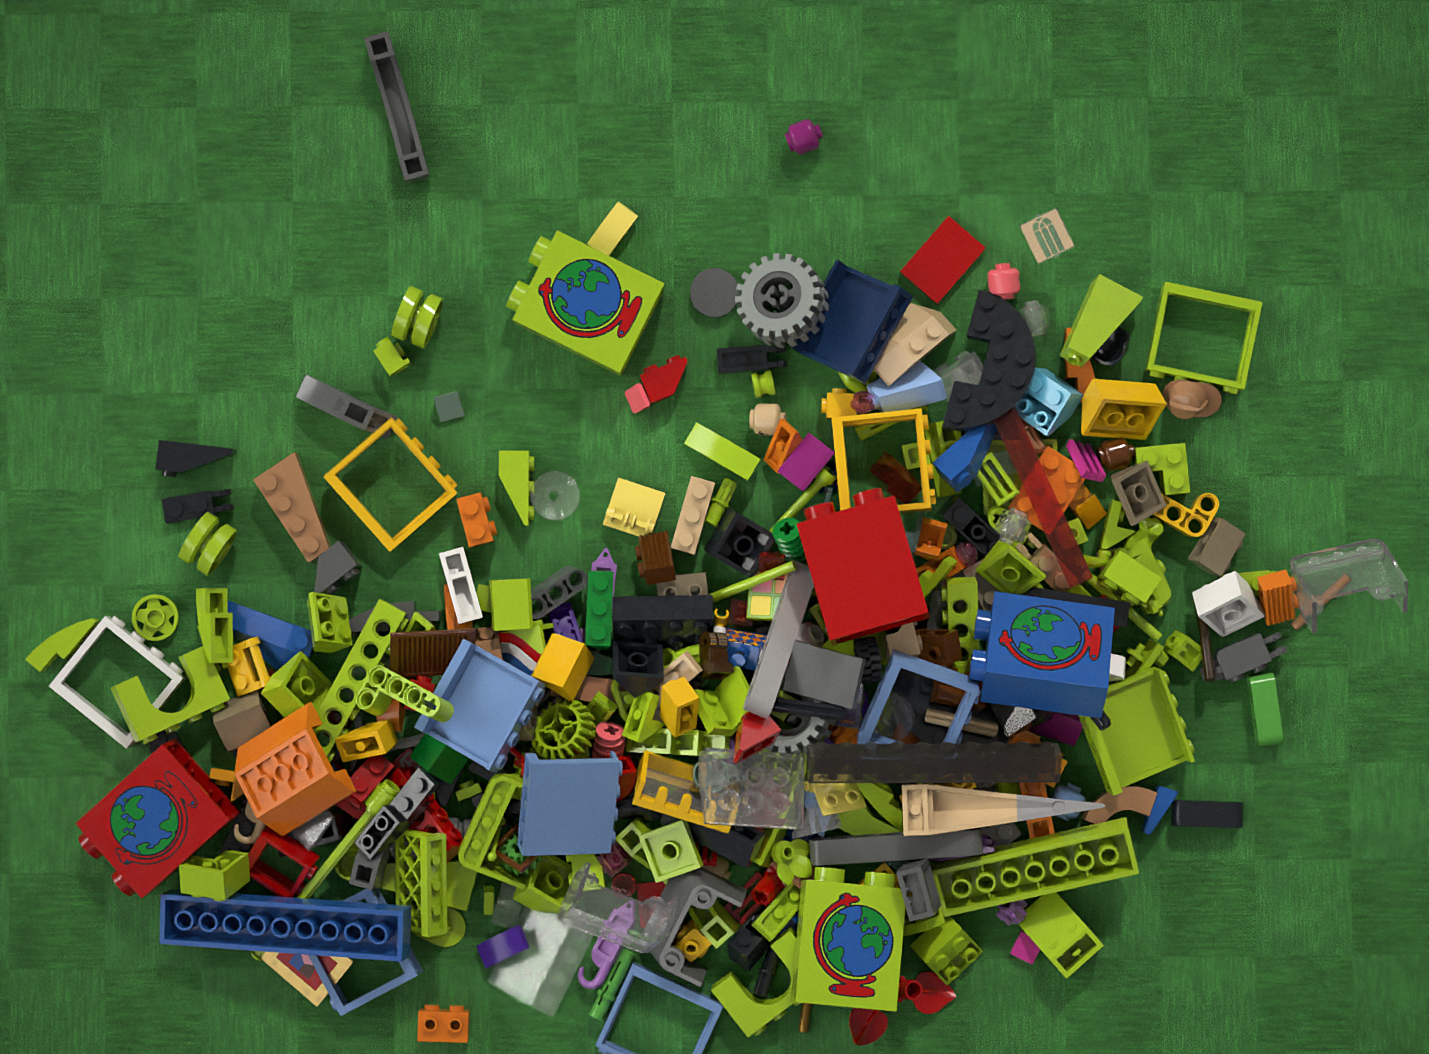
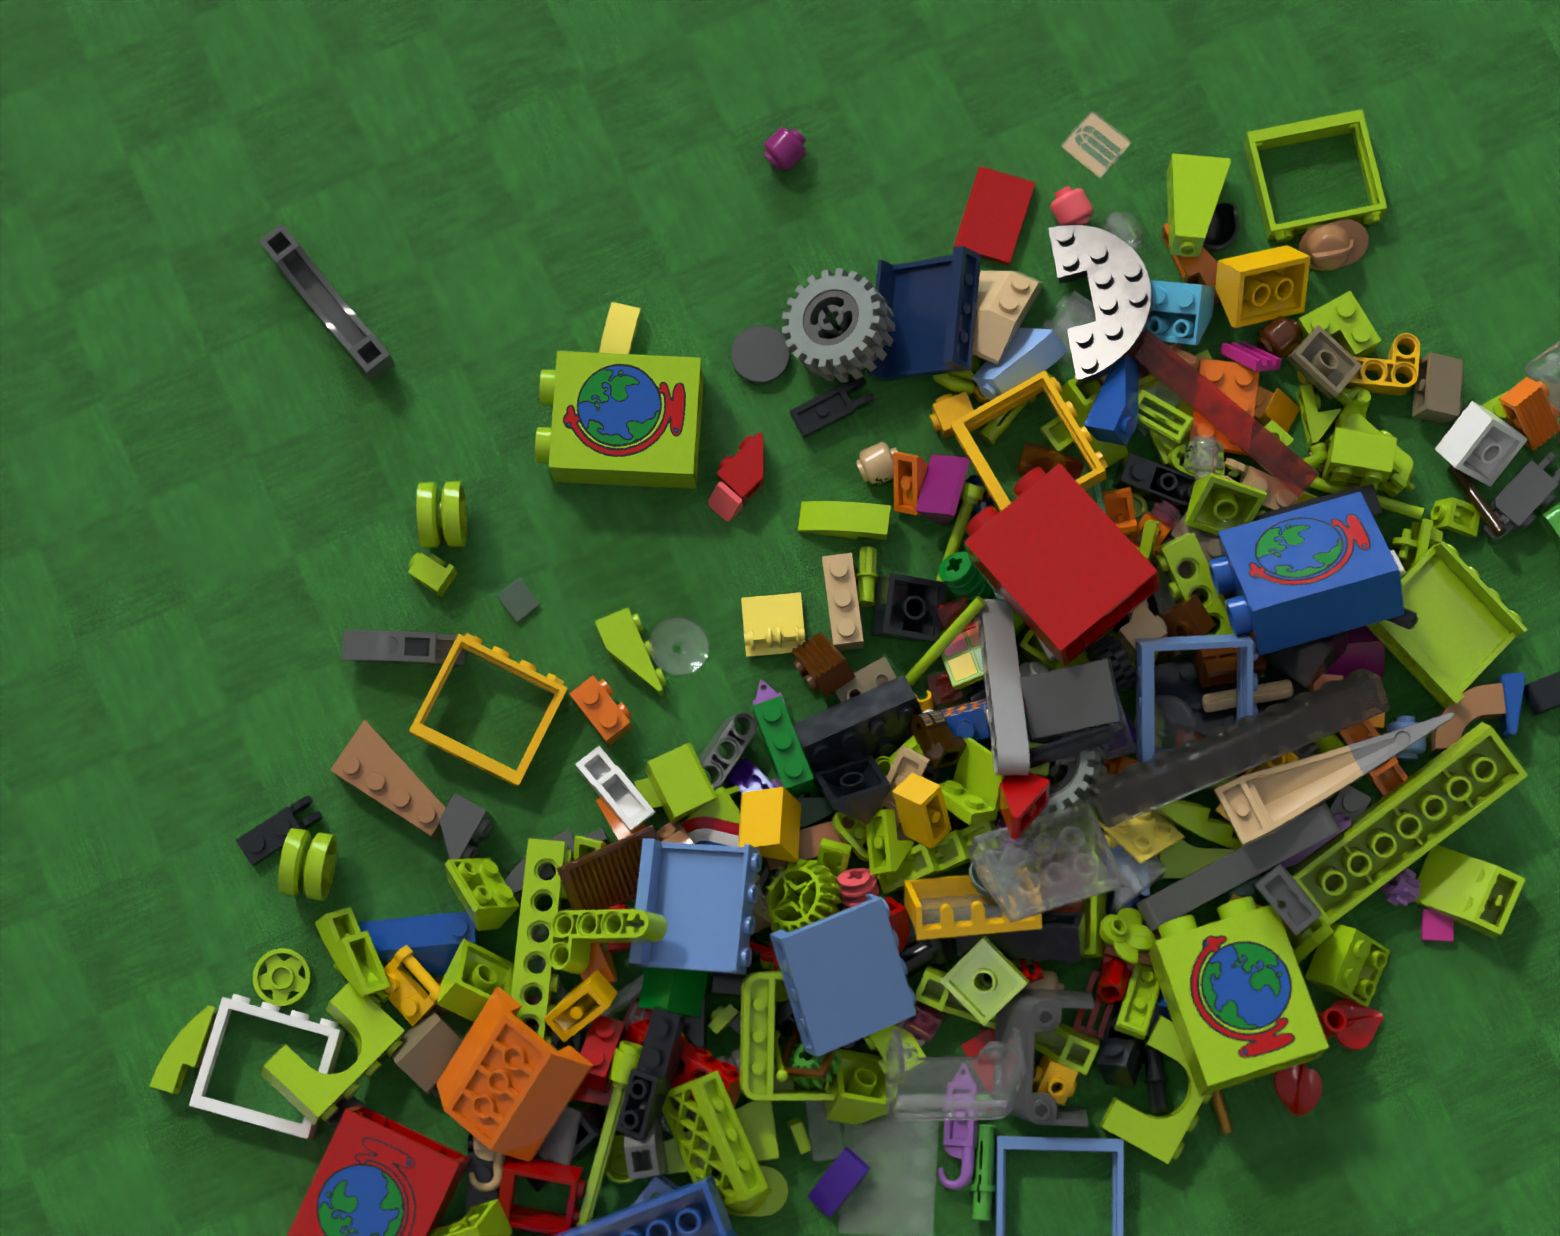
camera: 10 degrees left, 10 degrees down
black slope [155,440,236,477] -> none
light orange slope [209,768,244,802] -> none
clear red wheel [611,872,637,898] -> none
lime wheel [751,370,775,398] -> none
clear pink plate [850,391,875,414] -> none

